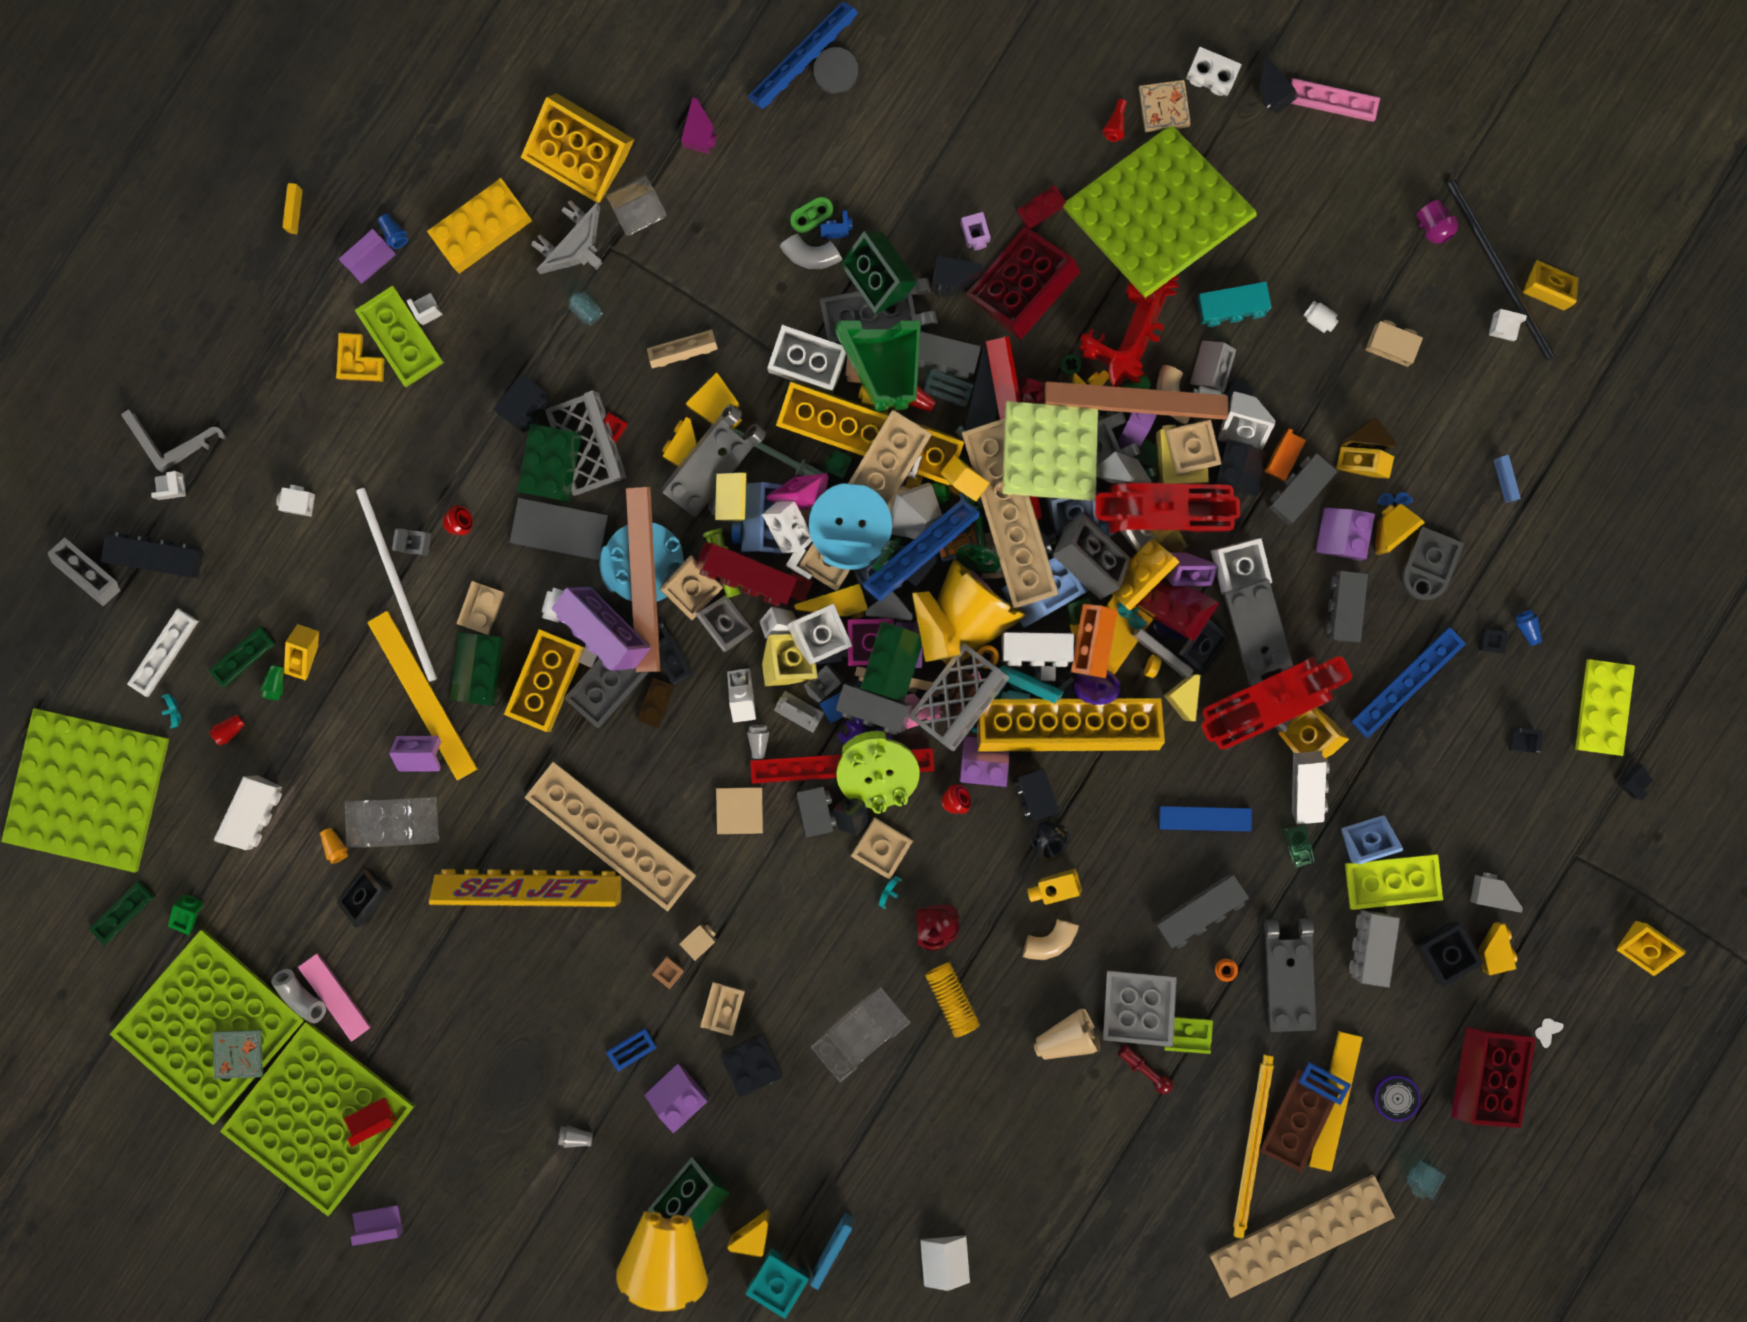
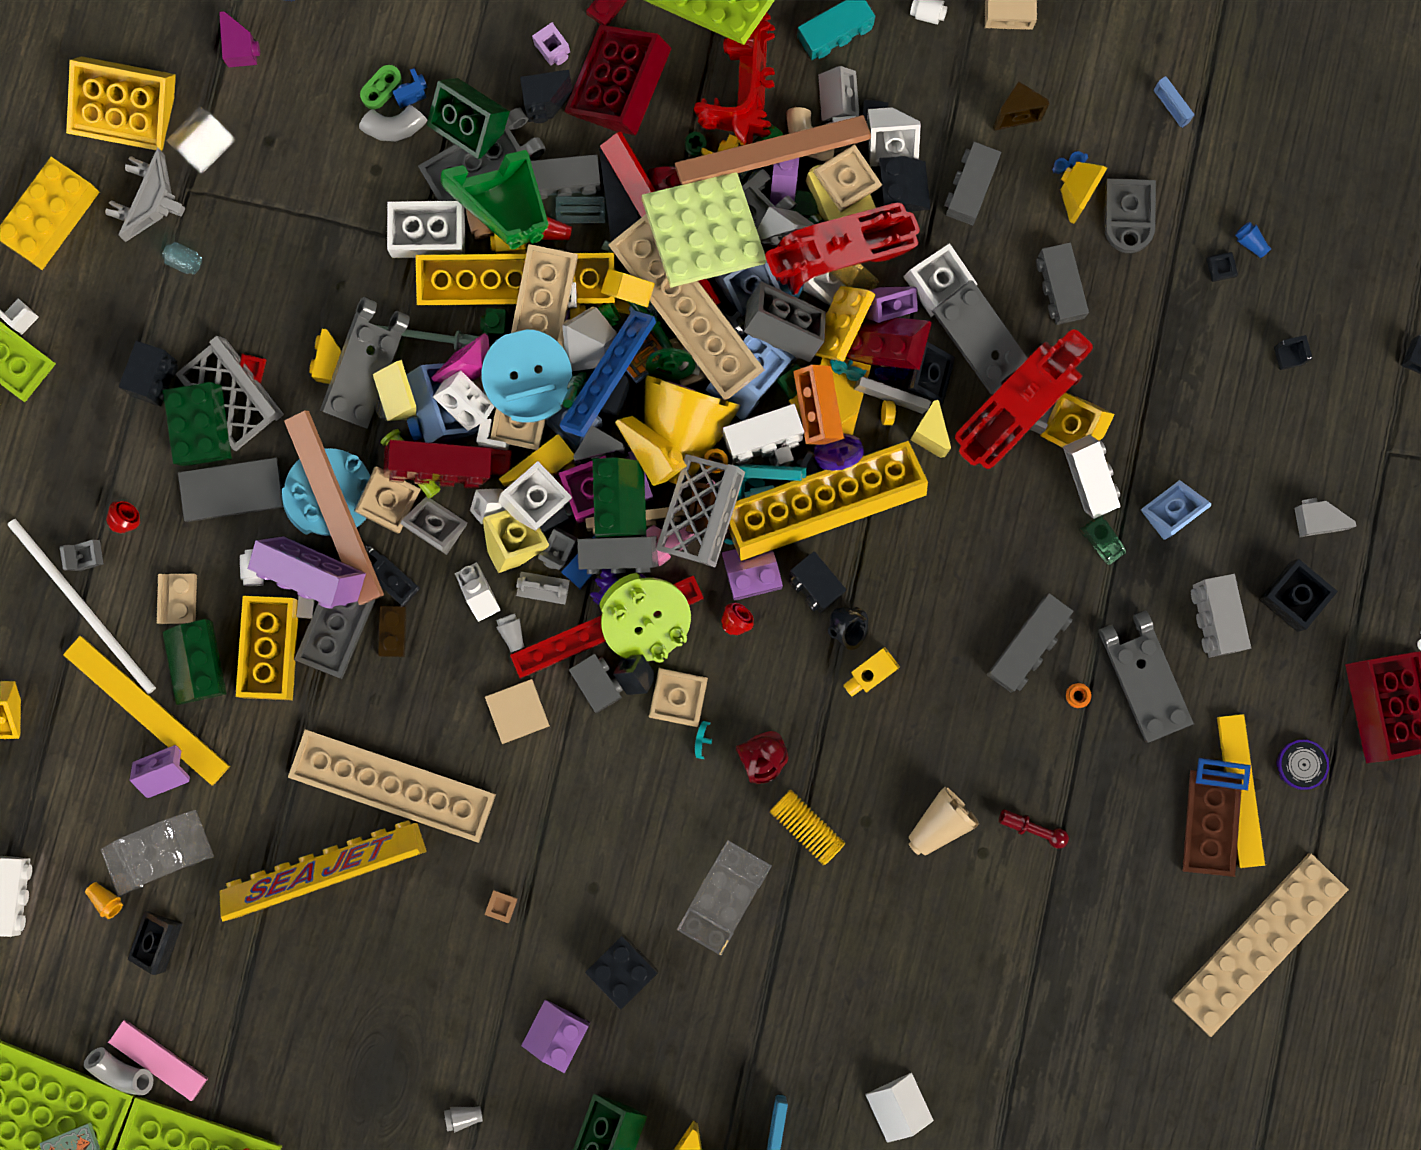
camera: 15 degrees left, 5 degrees down
blue tile [606,1027,657,1072] -> none
tan plate [647,330,718,368] -> none
tan brick [680,923,717,961] -> none
yellow torso [686,373,742,430] -> none
tan plate [700,982,745,1036] -> none
tan cylinder [1023,919,1079,960] -> none
light grey plate [1103,970,1177,1047] -> none
blue tile [1159,806,1252,831] -> none
lime plate [1164,1017,1213,1054] -> none
yellow piece [1233,1054,1274,1238] -> none
orange panel [1264,428,1306,482] -> none
medium lavender slope [1316,508,1375,561] -> none
yellow slope [1336,447,1394,479] -> none
neon yellow plate [1345,854,1443,910] -> none
blue plate [1350,627,1466,738] -> none
clear light blue brick [1407,1160,1446,1200] -> none
yellow slope [1477,922,1517,975] -> none
neon yellow plate [1575,660,1635,756] -> none

